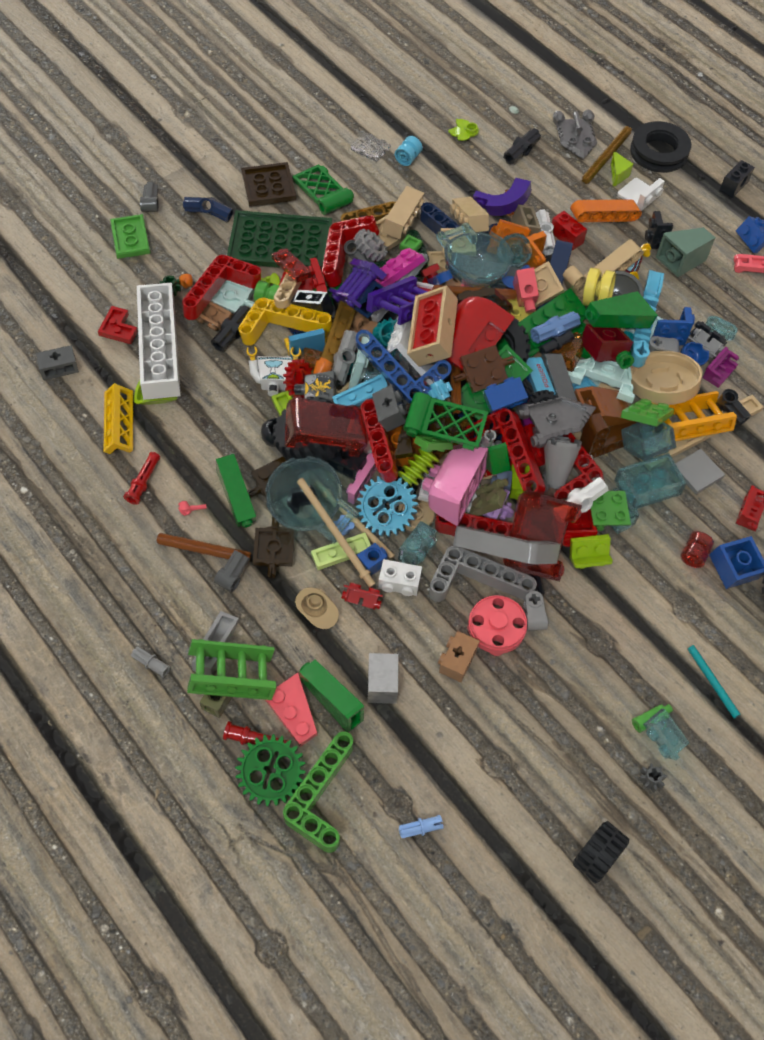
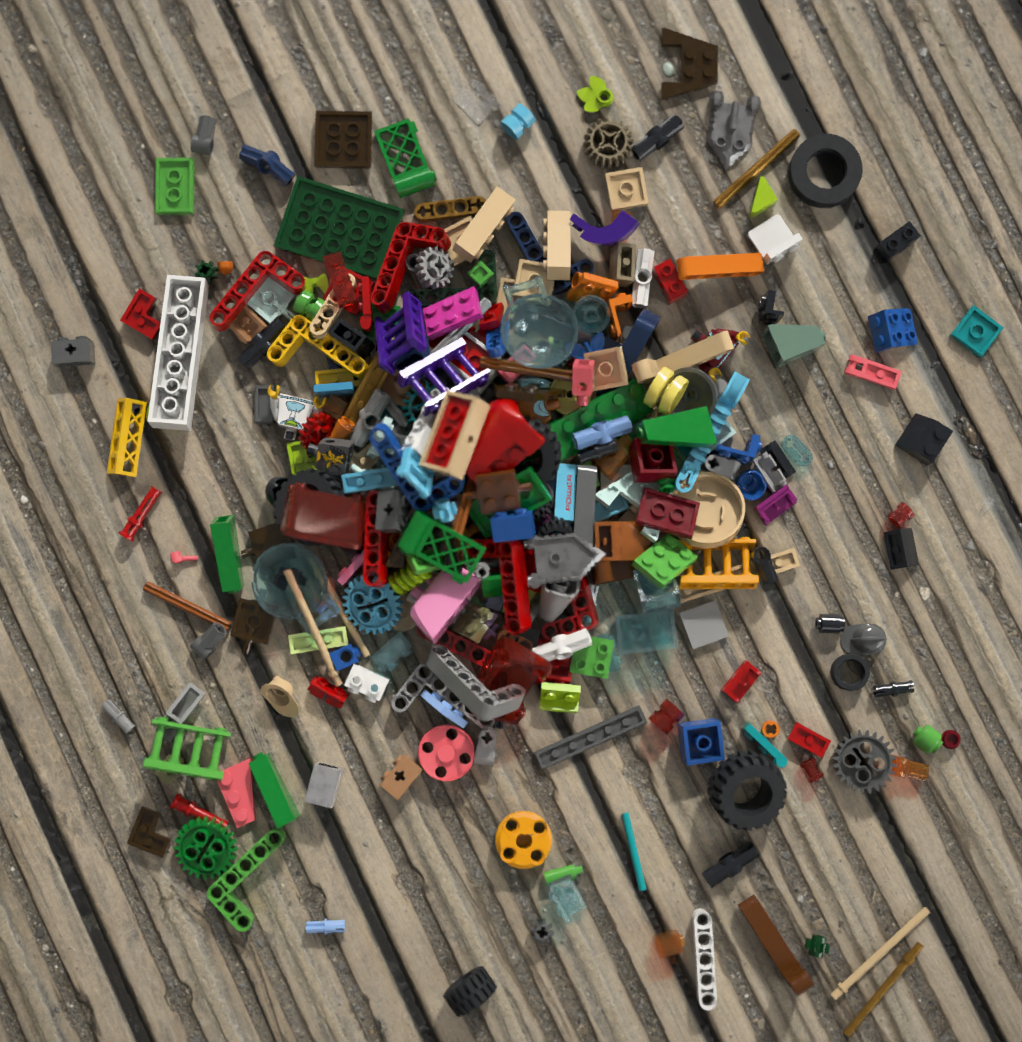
camera: 15 degrees right, 25 degrees up
none -> dark brown plate [127,806,172,858]
none -> dark grey tile [254,385,275,424]
none -> medium azure plate [396,446,434,499]
none -> light blue plate [420,689,468,729]
none -> light orange piece [495,810,552,869]
none -> dark grey tile [534,705,647,770]
none -> dark tan gear [583,117,634,169]
none -> tan plate [605,167,649,212]
none -> dark red tile [635,487,700,540]
none -> dark brown wing [661,28,718,101]

